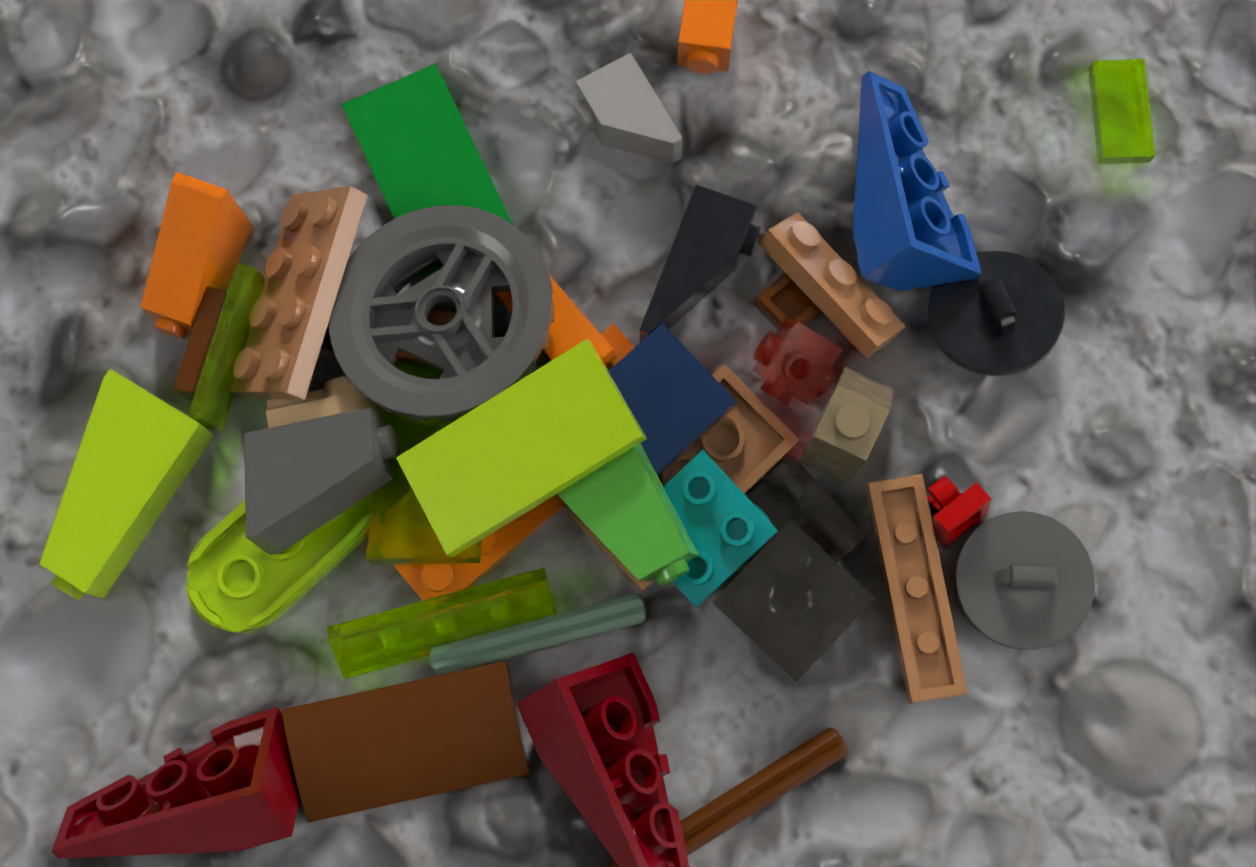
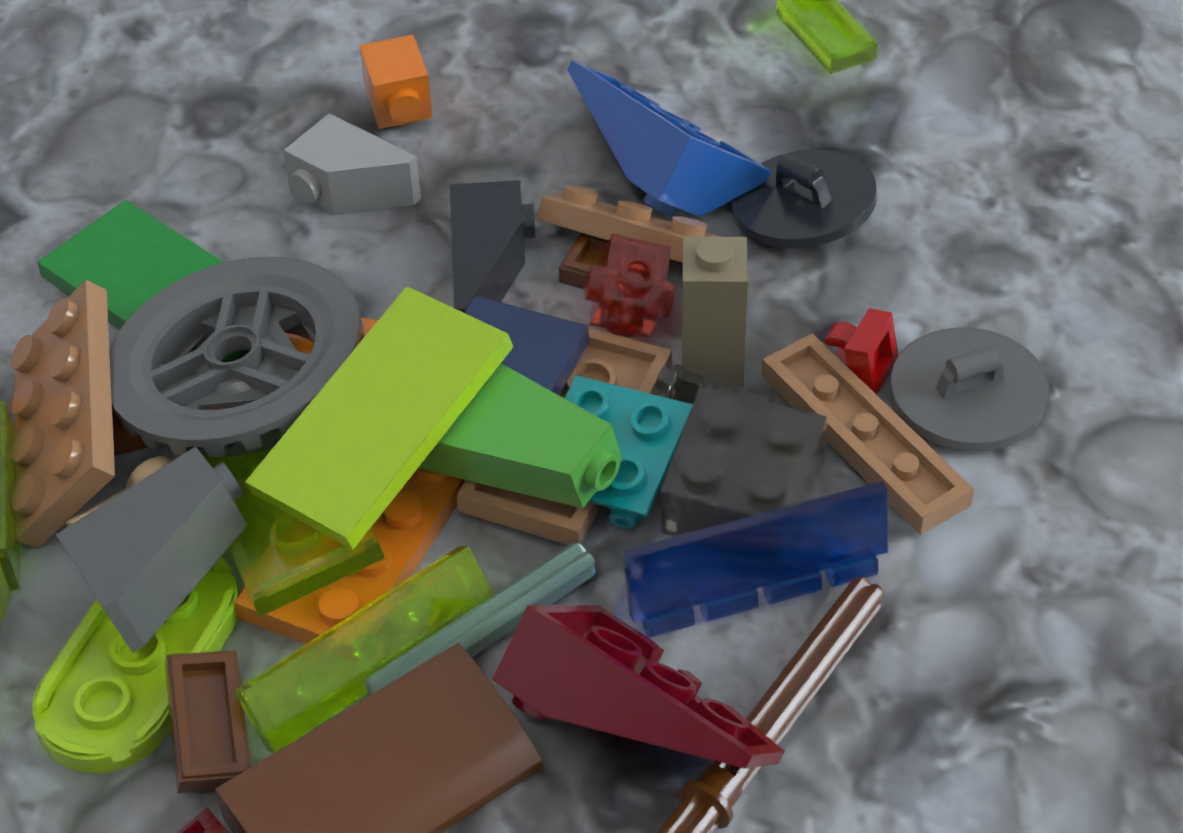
camera: 25 degrees left, 30 degrees down
none -> reddish brown tile [165,650,251,793]
none -> clear blue windscreen [622,481,888,638]

